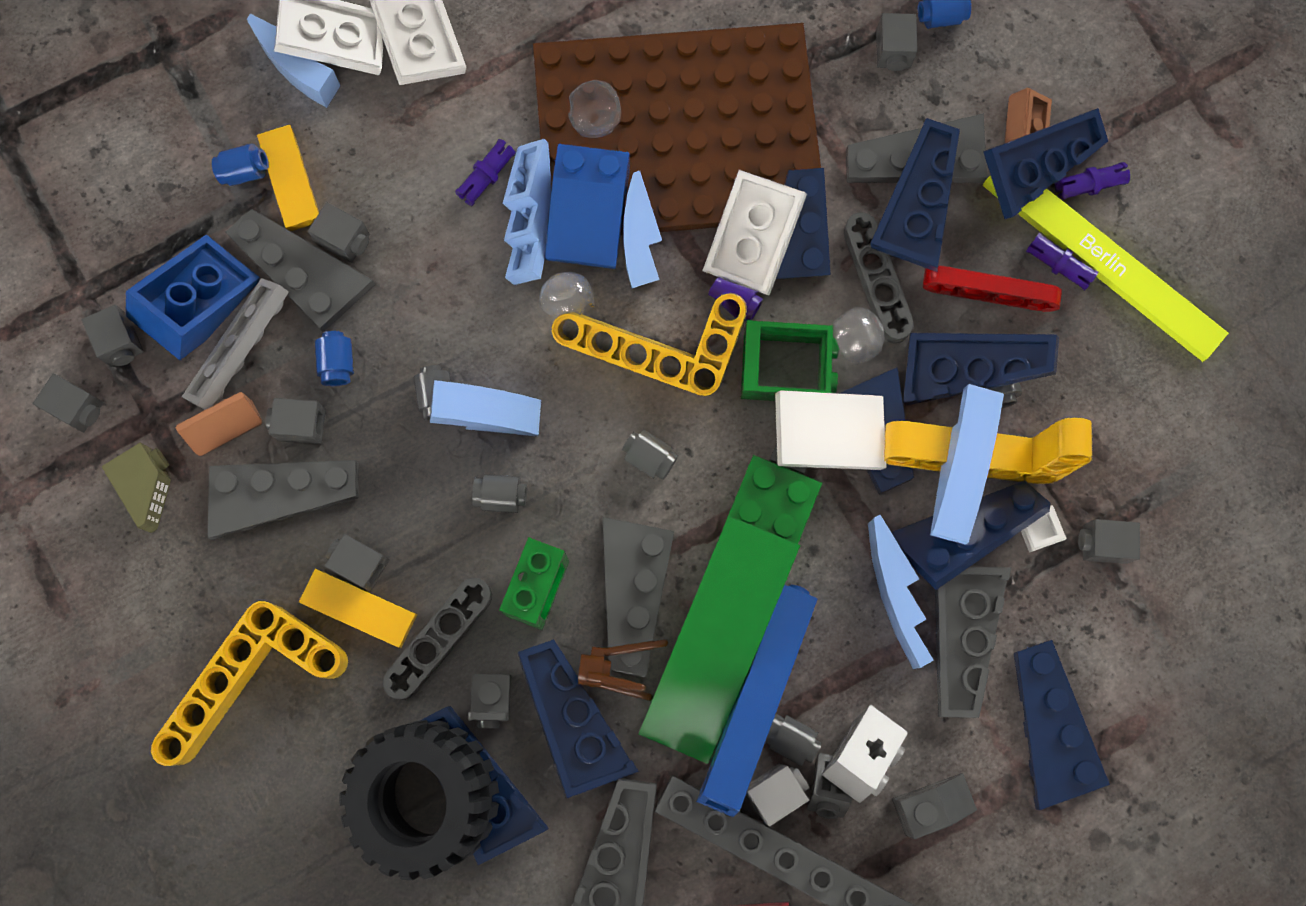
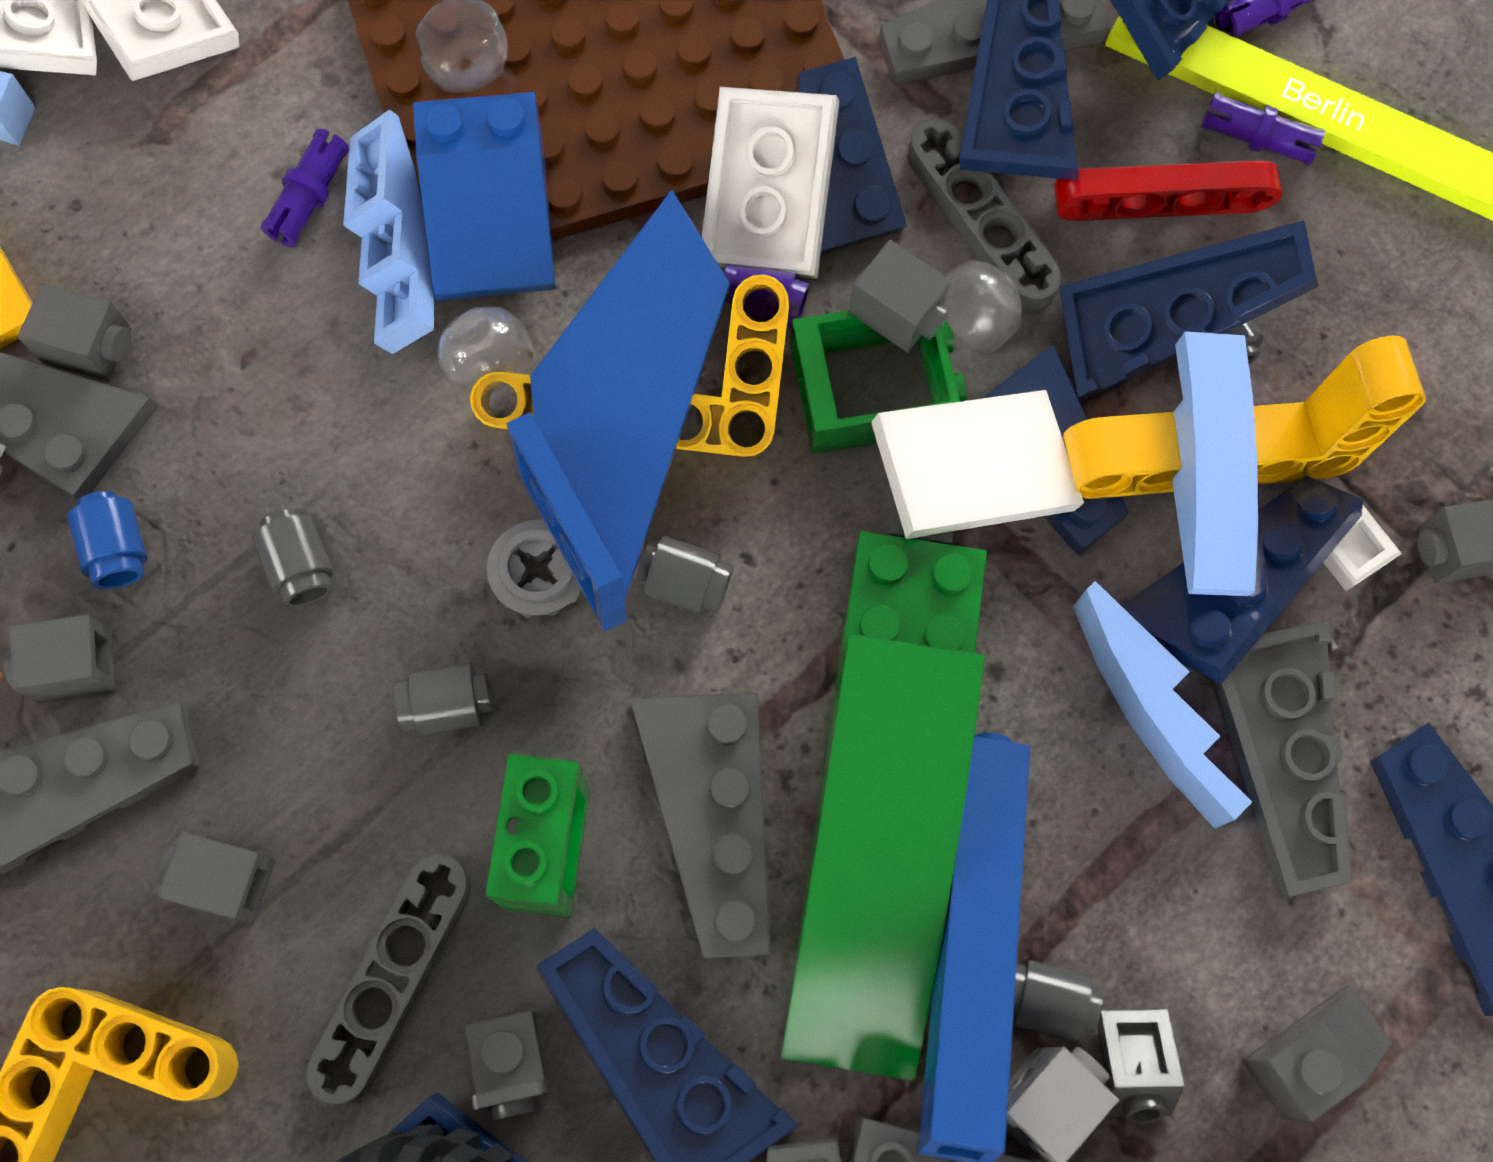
camera: 15 degrees left, 5 degrees down
yellow tile [299,569,417,648] -> none
light blue slope [430,380,541,436] -> none
reddish brown plant [578,639,669,701] -> none
light blue slope [623,171,662,289] -> none
brick [822,704,908,803] -> none
none -> light grey gear [487,520,581,619]
none -> blue piece [506,190,730,632]
none -> dark grey brick [848,239,952,353]

